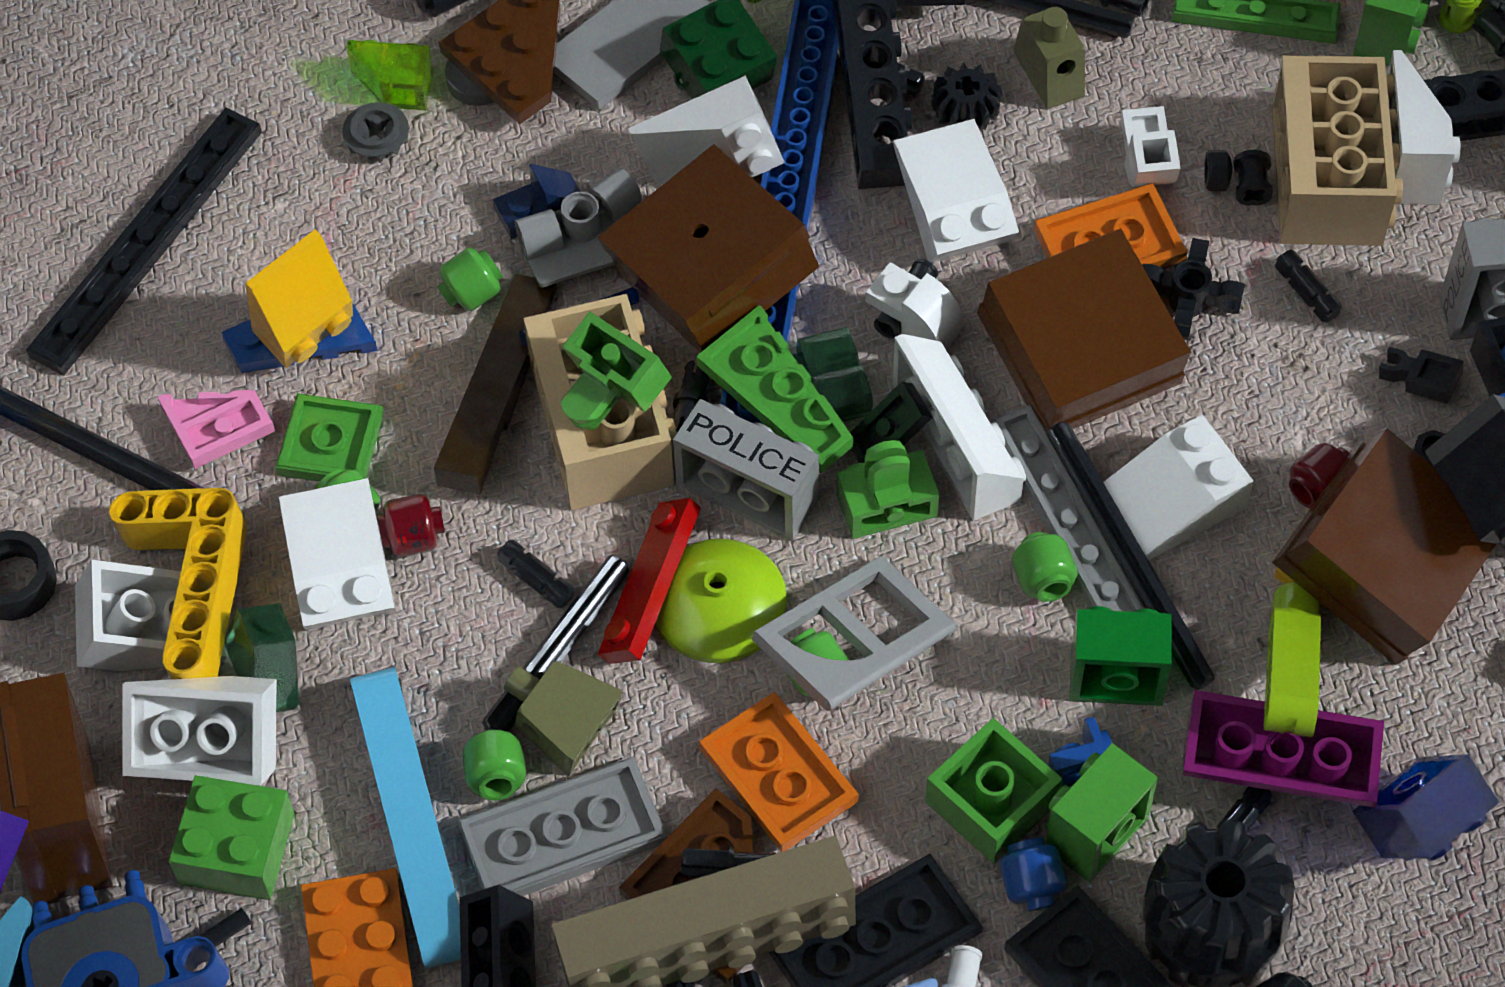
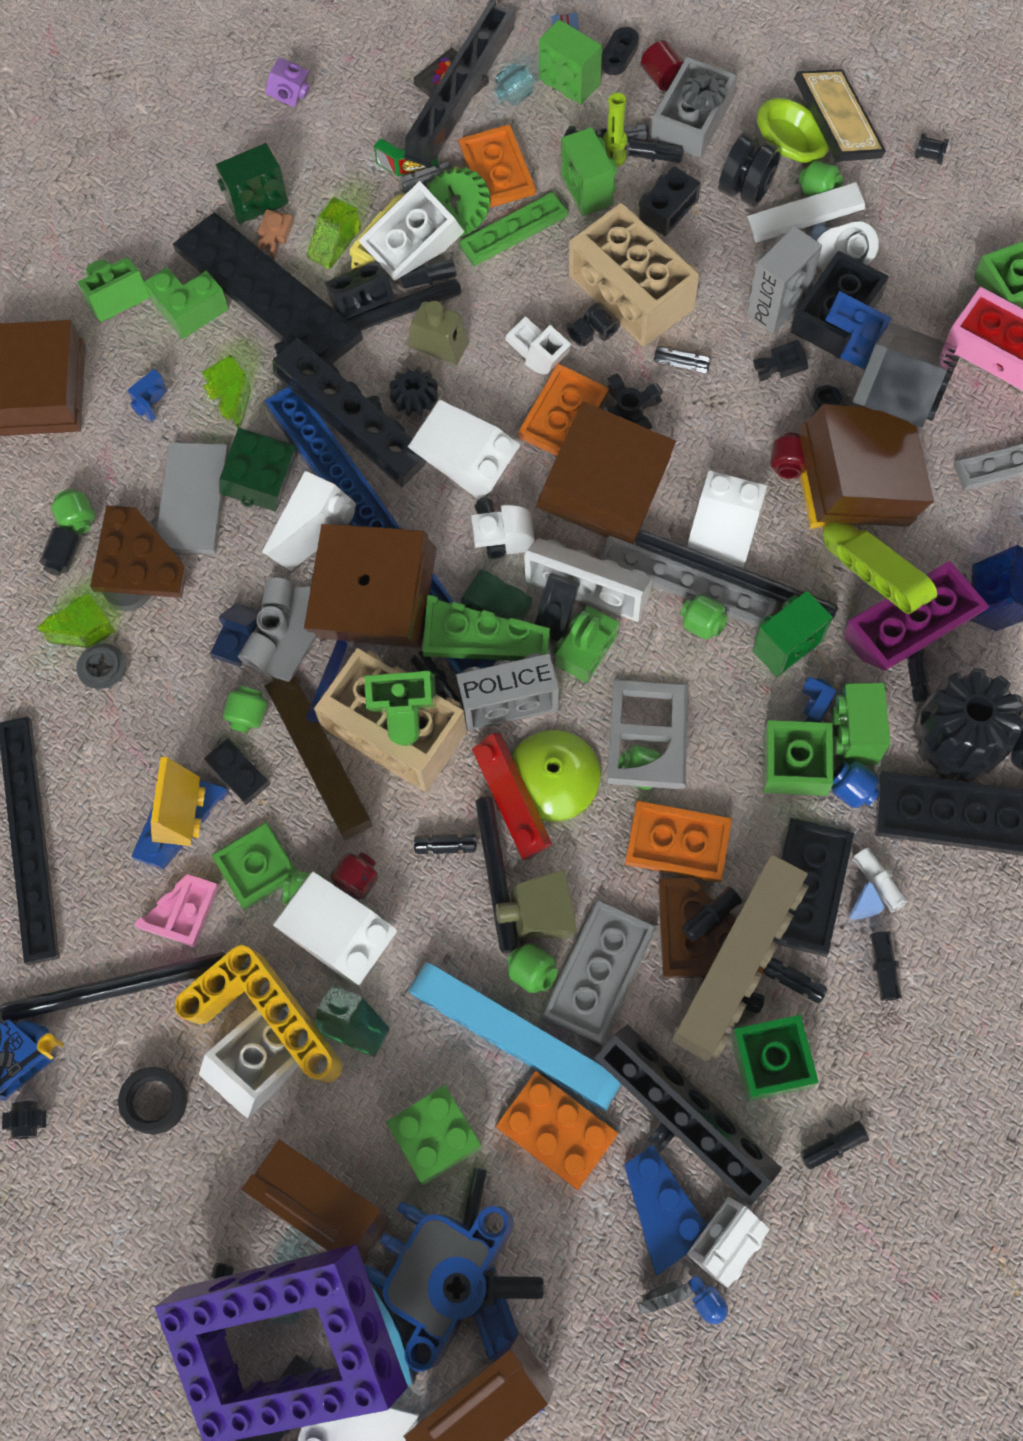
camera: 40 degrees left, 10 degrees up
white slope [122,676,277,786] -> none
white slope [1387,50,1460,205] -> none
none -> black plate [204,738,270,805]

